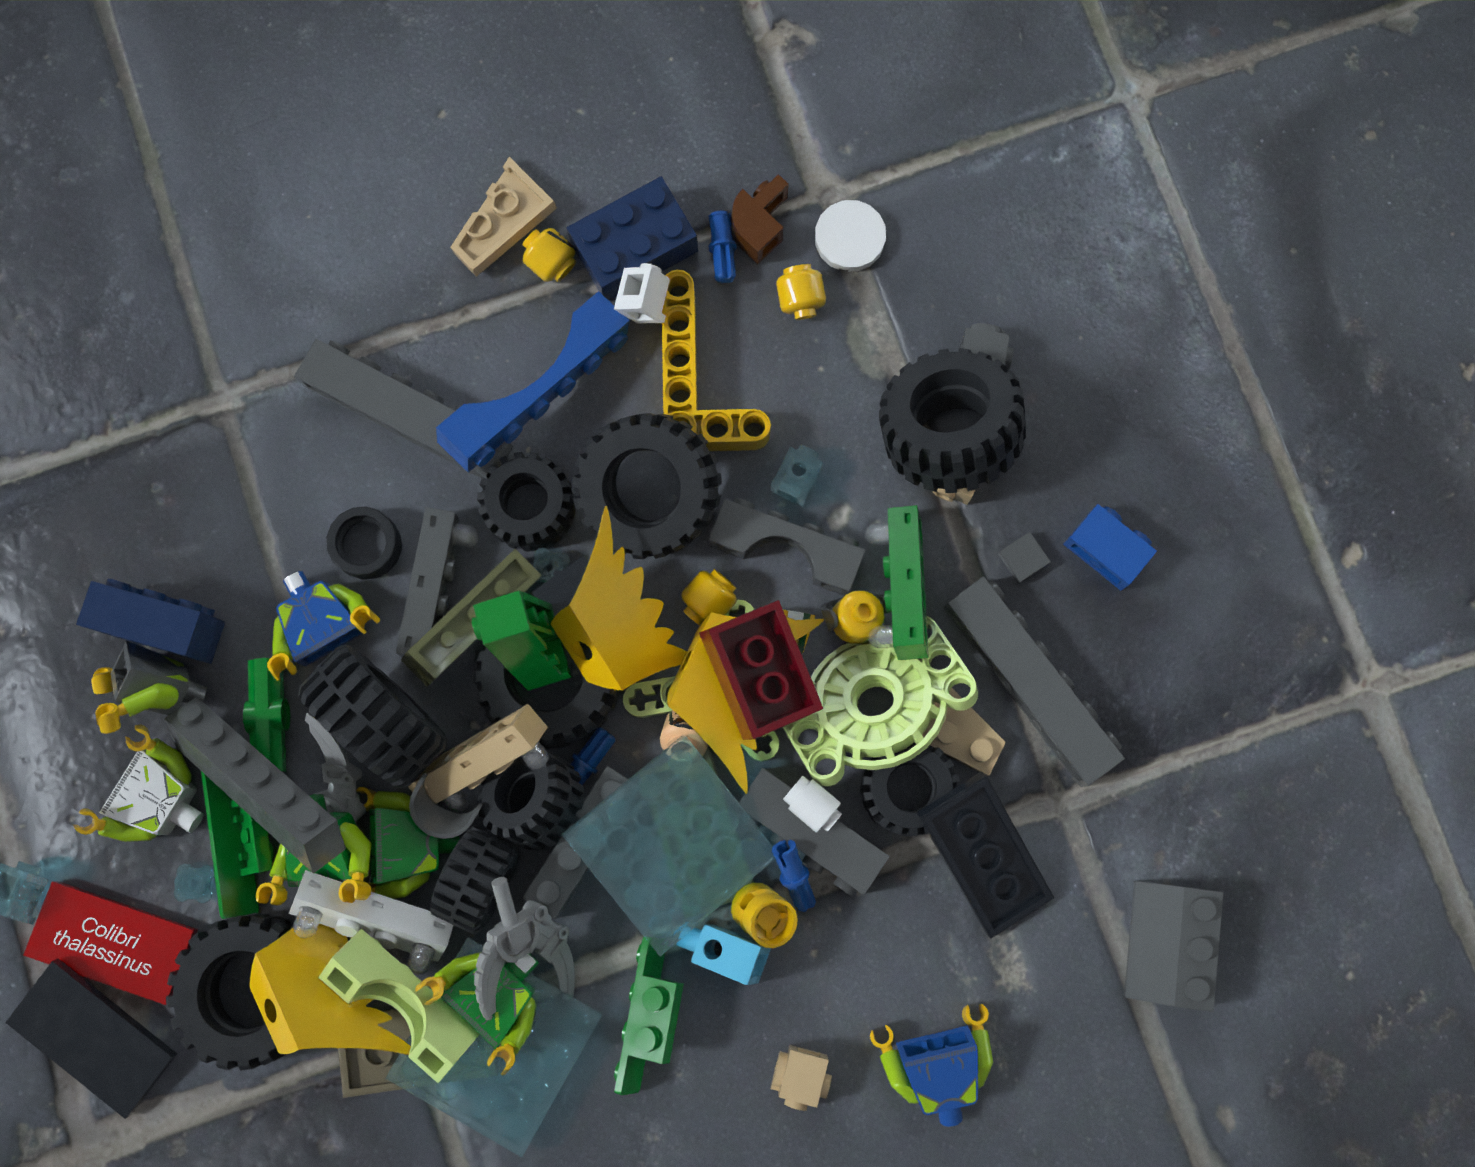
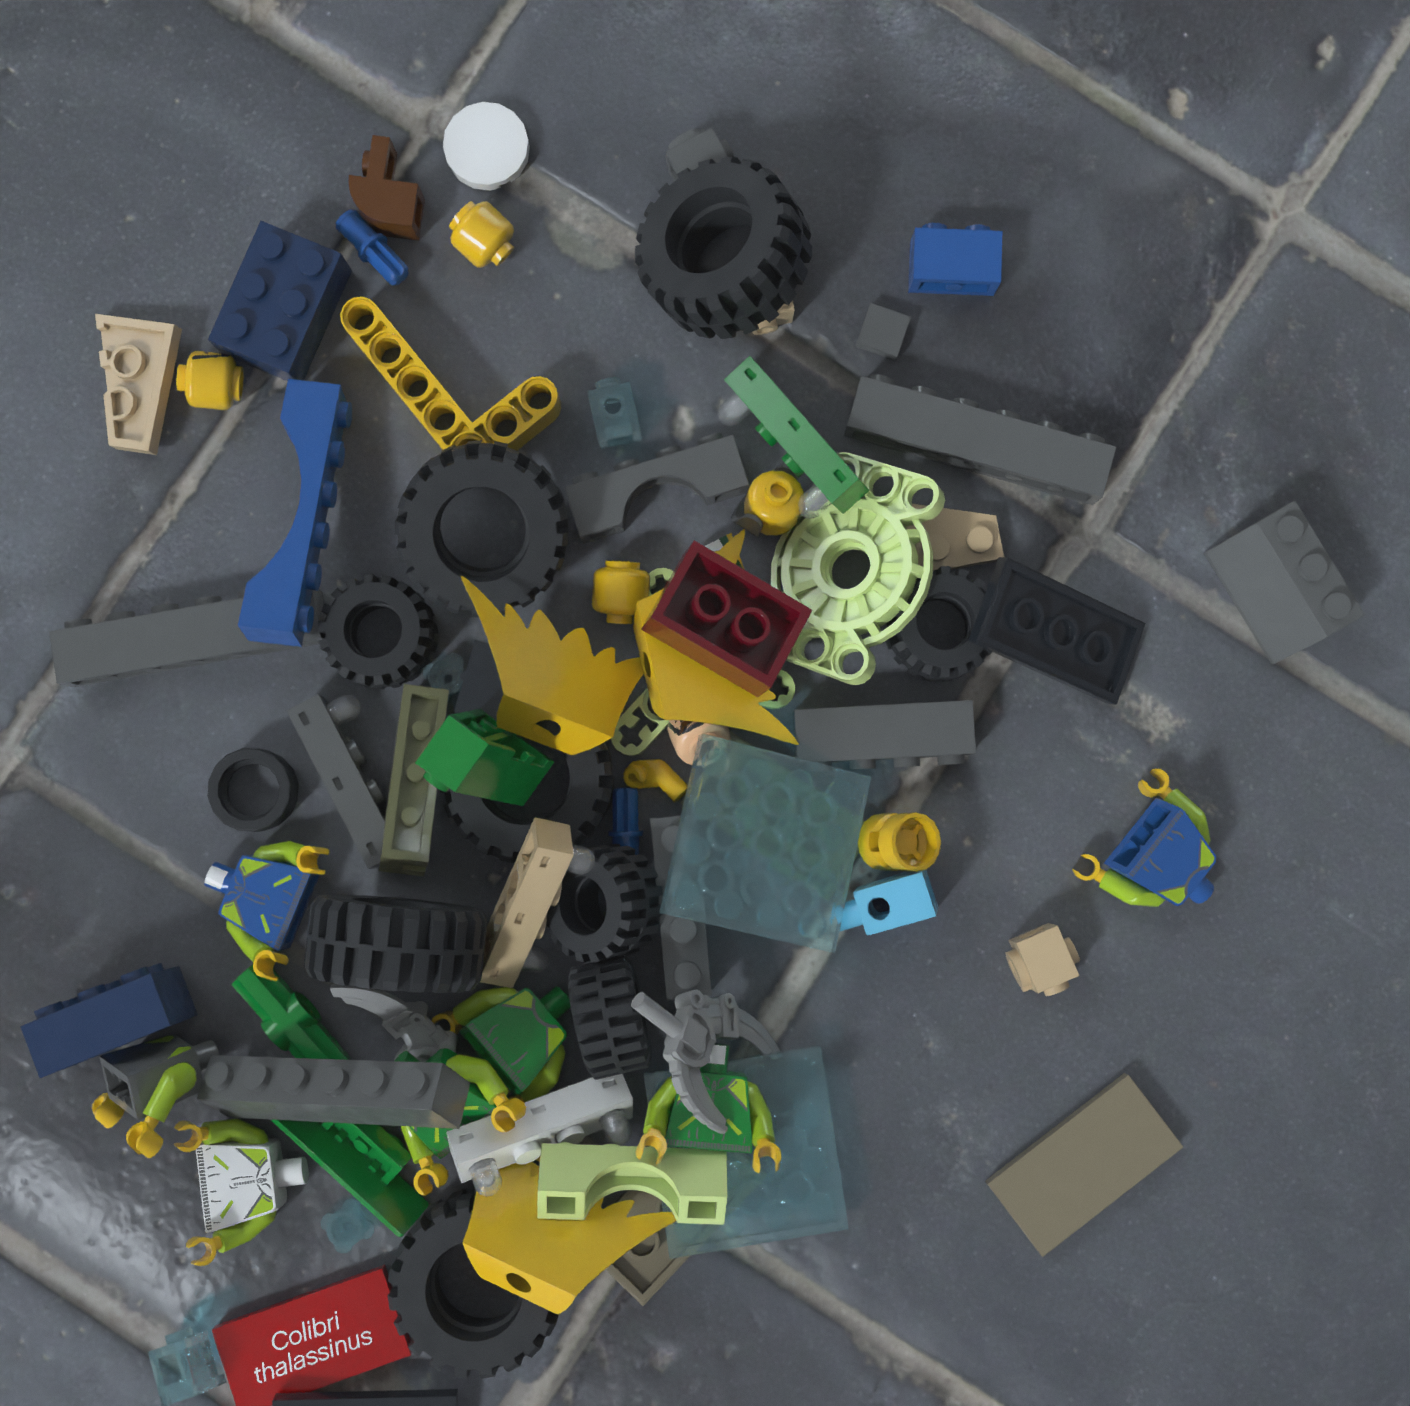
camera: 40 degrees left, 5 degrees up
dark grey helmet [409,773,482,839] -> none
white brick [614,263,670,324] -> none
green bracket [614,935,684,1095] -> none
blue axle [772,840,816,912] -> none
white brick [783,776,842,833] -> none
none -> yellow arm [623,759,690,803]

